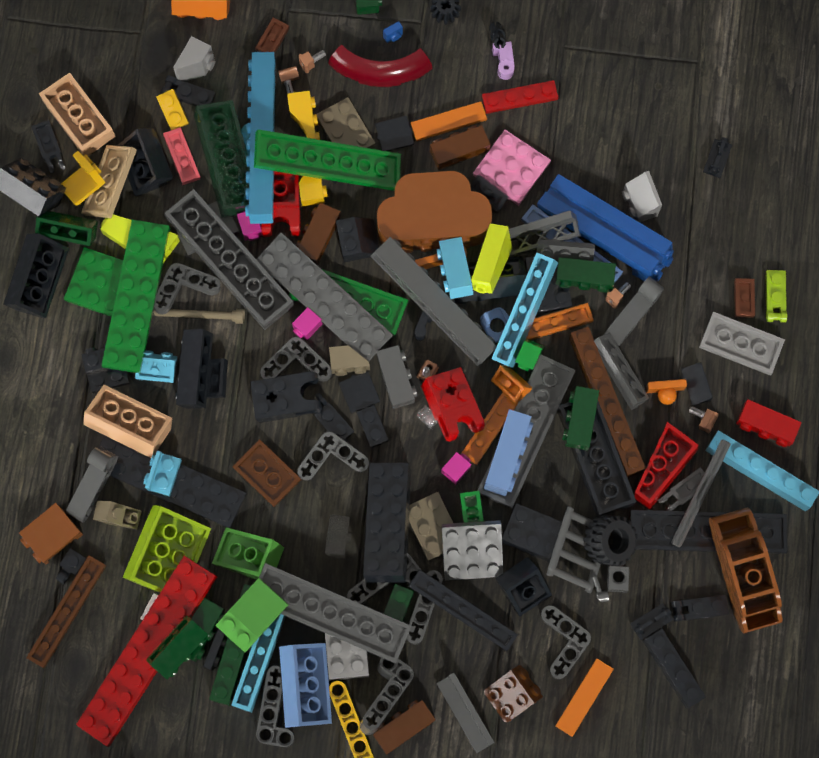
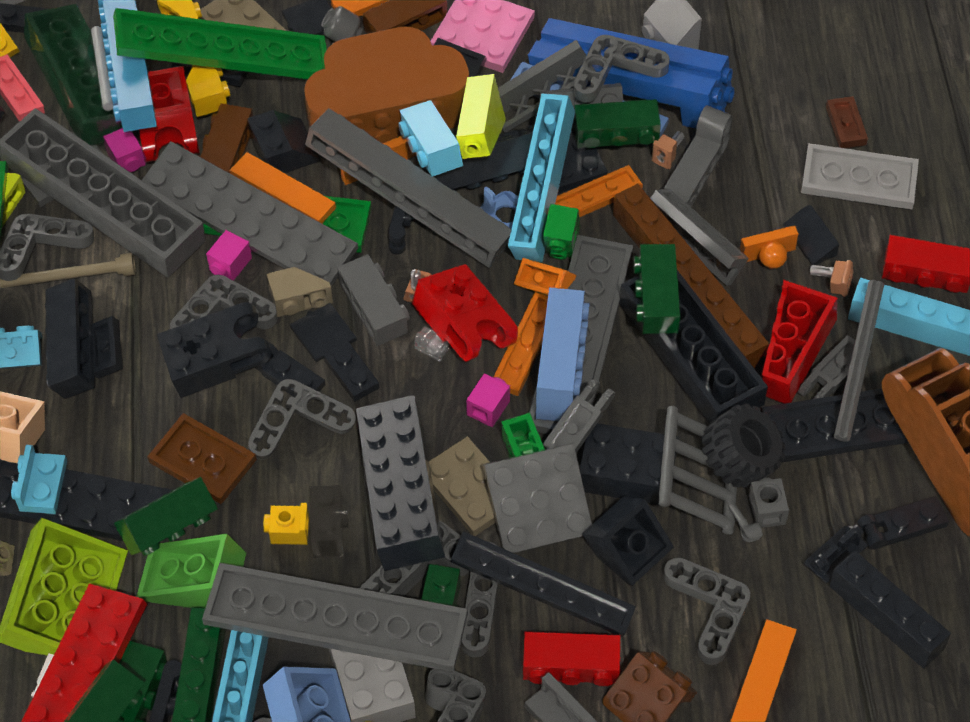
camera: 10 degrees left, 20 degrees down
bright green slope [215,578,289,652] -> none
lime plate [766,270,787,322] -> none
none -> light grey bar [91,26,113,111]
none -> dark green brick [114,477,218,556]
none -> orange tile [230,152,336,223]
none -> yellow brick [263,503,309,545]
none -> dark grey head [321,6,363,42]
none -> red brick [523,632,620,686]
none -> dark grey hinge [543,378,615,453]
none -> dark grey beam [574,35,670,102]

